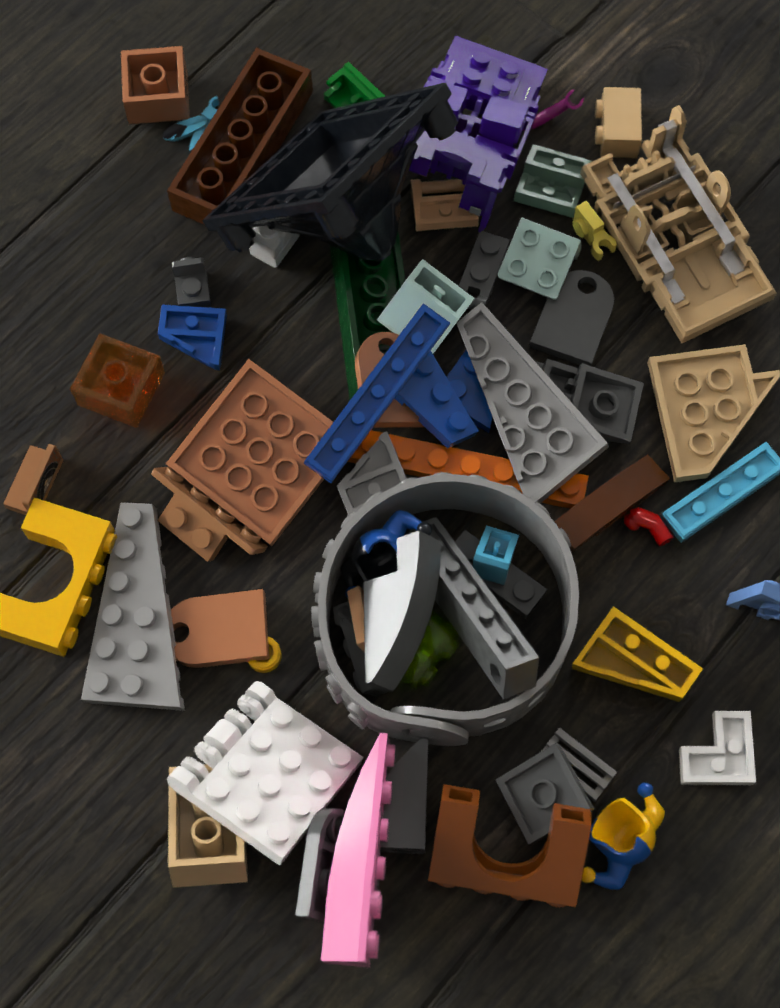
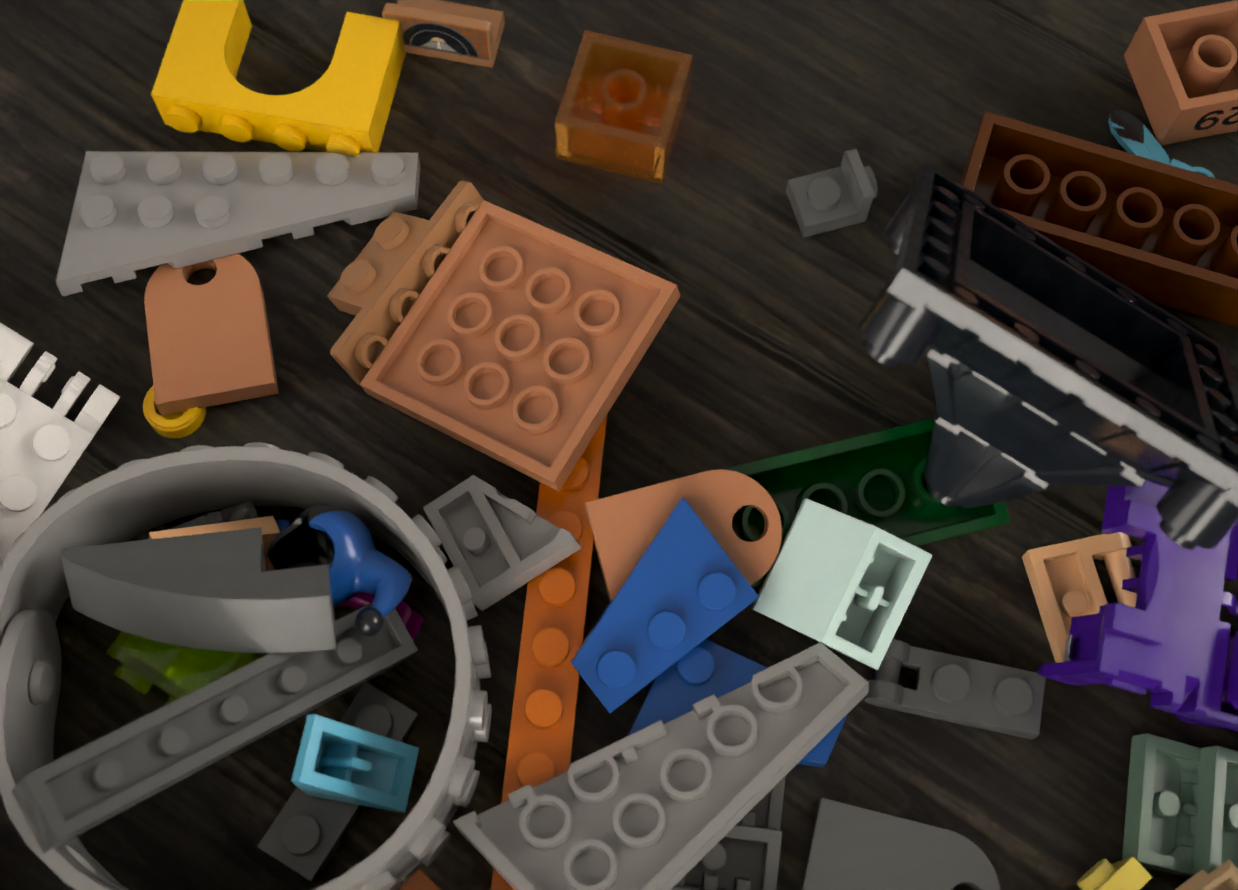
camera: 80 degrees right, 0 degrees up
blue wing [158,305,227,370] -> none
blue tile [304,303,450,483] -> none
light aqua bracket [497,217,582,300] -> none

